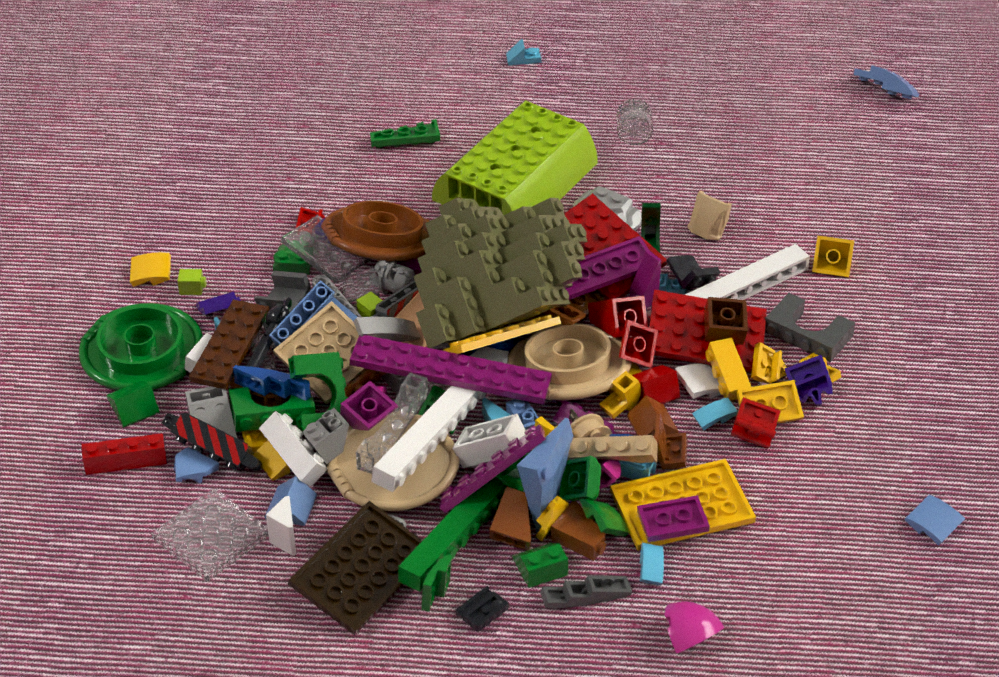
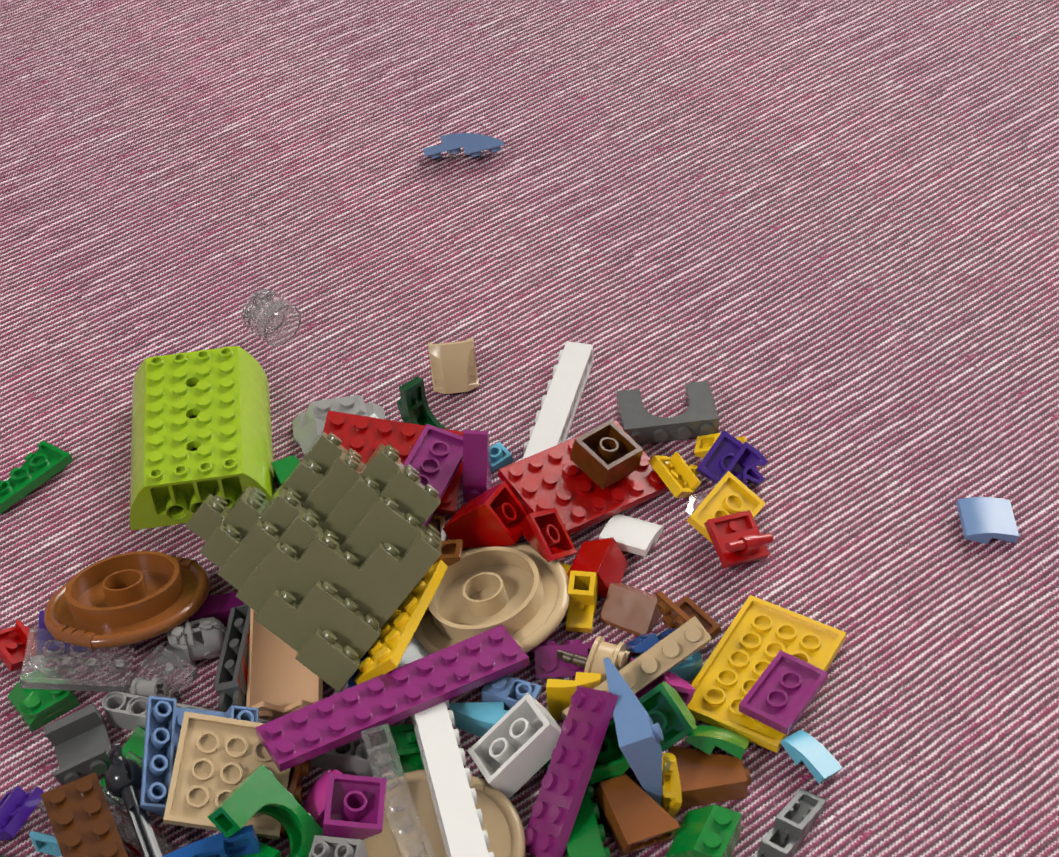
camera: 40 degrees left, 0 degrees up
light grey slope [353,317,421,342] -> none
lime brick [356,292,383,317] -> none
medium azure slope [506,39,541,65] -> none
dark pink brick [665,602,724,653] -> none
black bracket [666,255,721,289] -> none
medium azure slope [692,398,738,431] -> none
yellow brick [706,338,751,401] -> none
yellow slope [812,235,854,277] -> none
none -> light grey bush [131,677,167,697]

